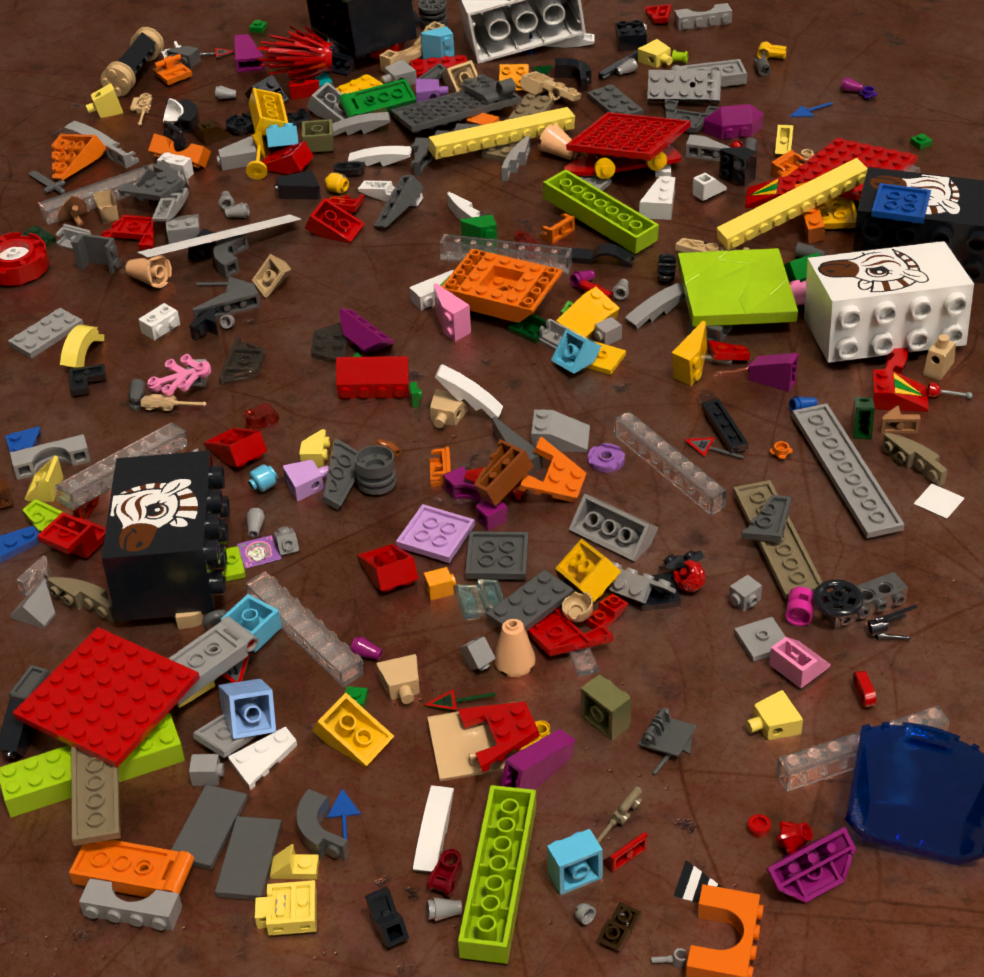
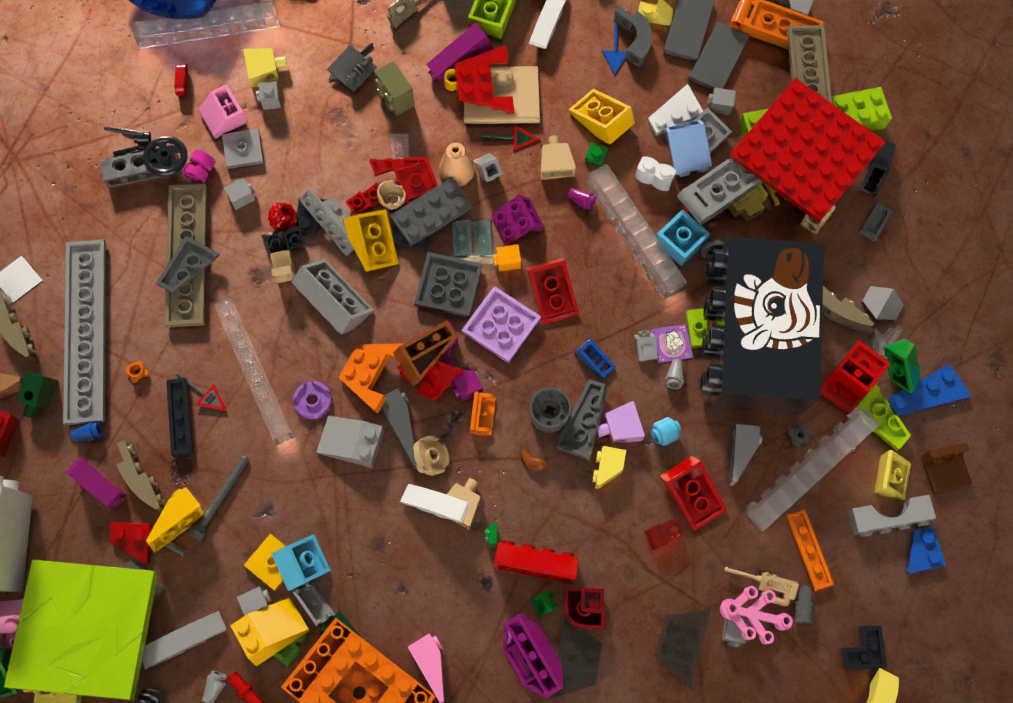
camera: 175 degrees left, 30 degrees up
none -> dark tan slope [116,440,165,513]
none -> dark grey piece [187,456,249,542]
none -> light grey brick [256,81,281,110]
none -> tan brick [270,250,295,283]
none -> tan plate [413,436,449,476]
none -> magenta bracket [491,195,545,245]
none -> dark red brick [564,586,605,630]
none -> blue slope [574,338,616,379]
none -> white brick [635,157,676,191]
none -> orange tile [785,509,834,592]
none -> green slope [884,339,921,393]

